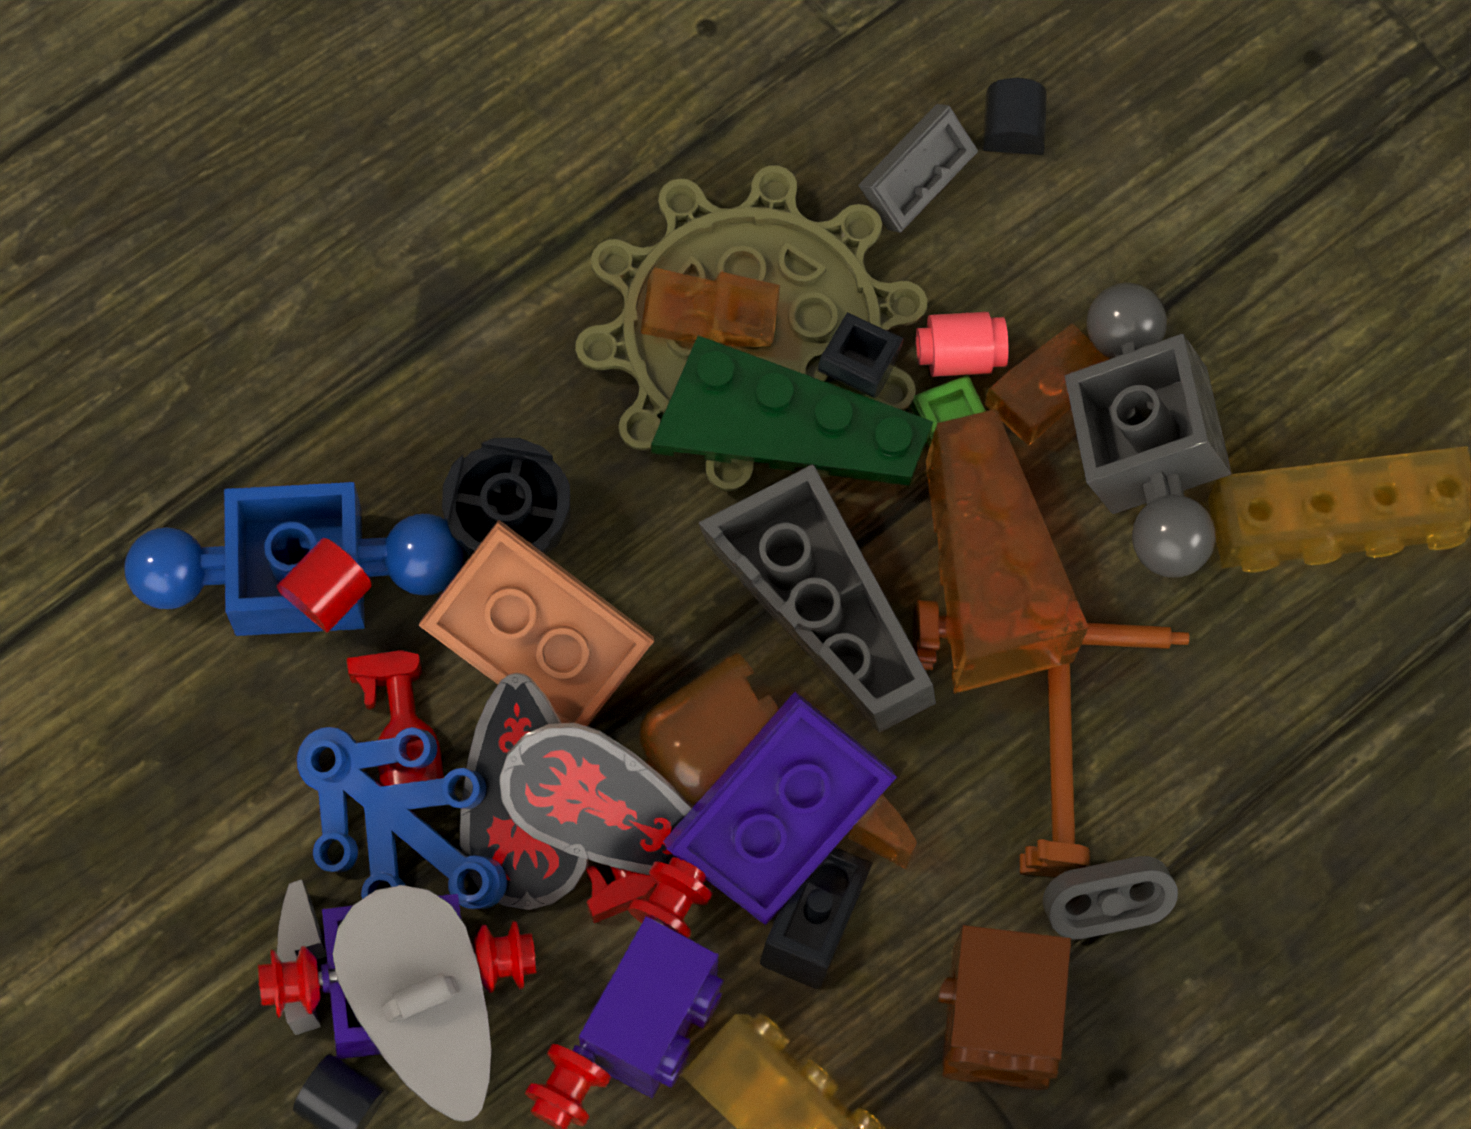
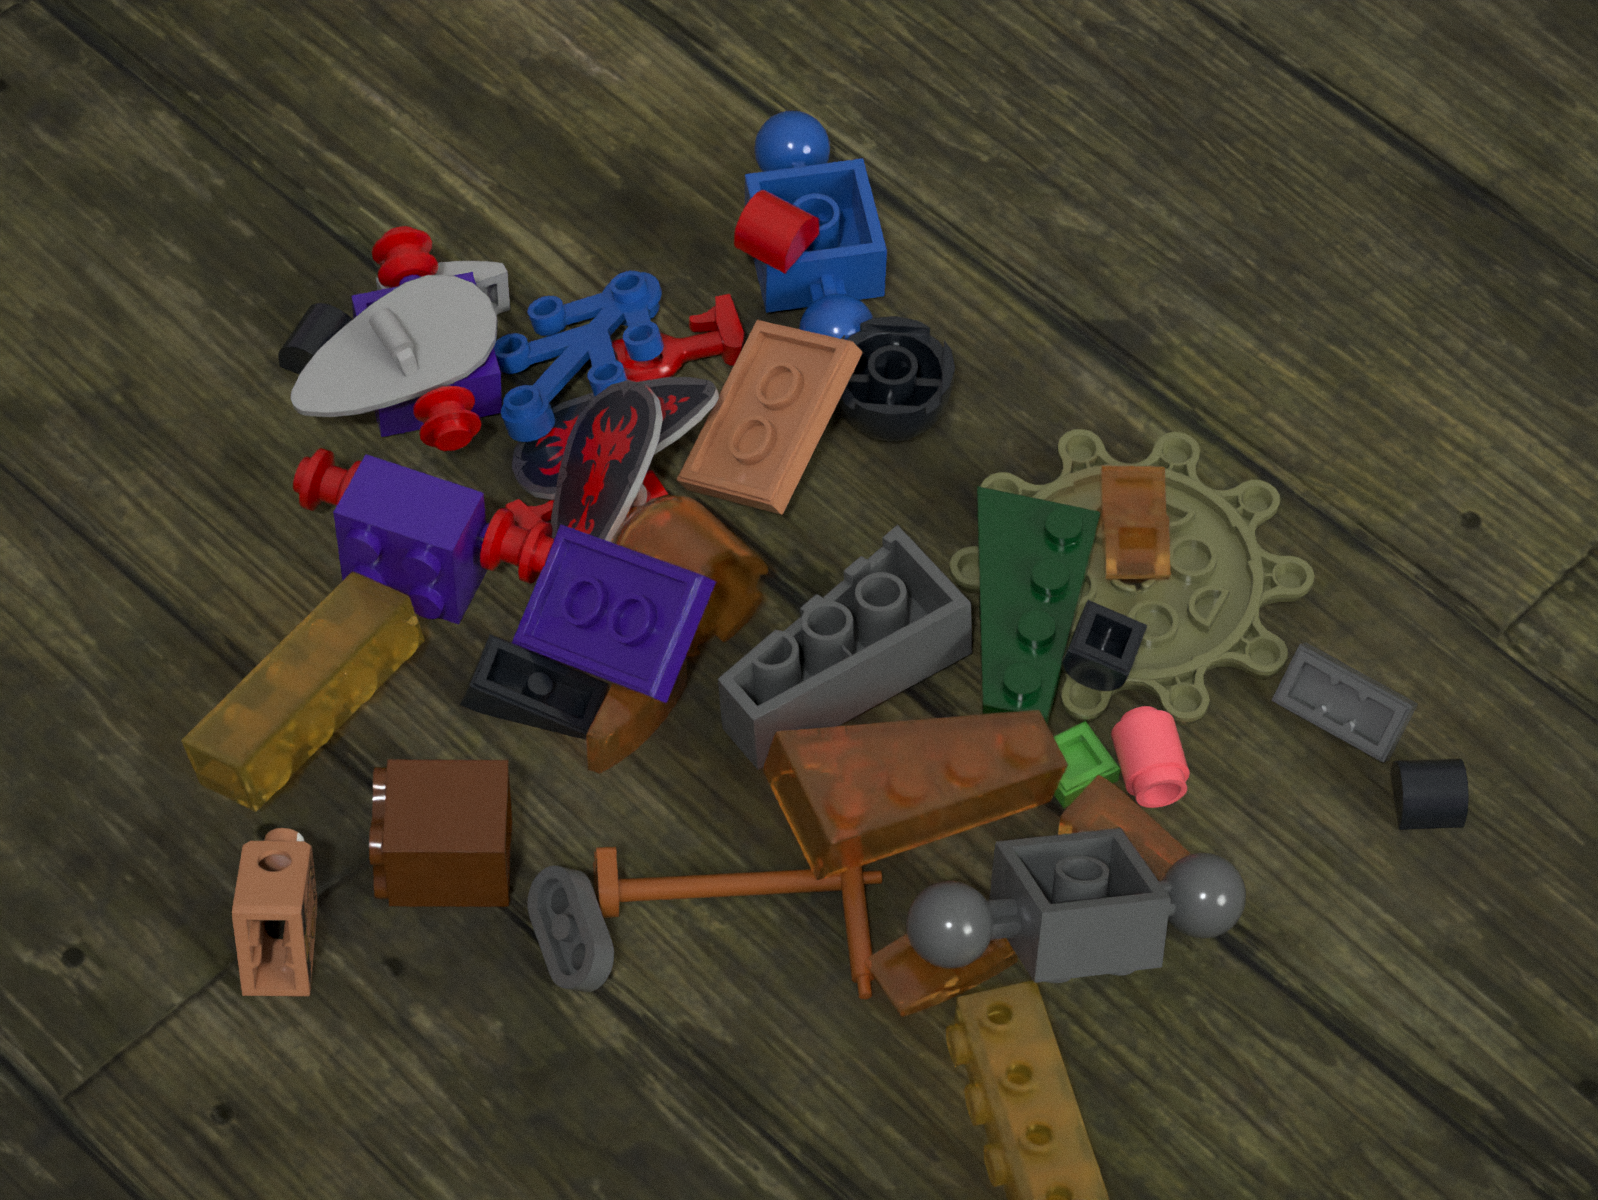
camera: 85 degrees right, 15 degrees down
none -> clear orange slope [864,934,1018,1017]

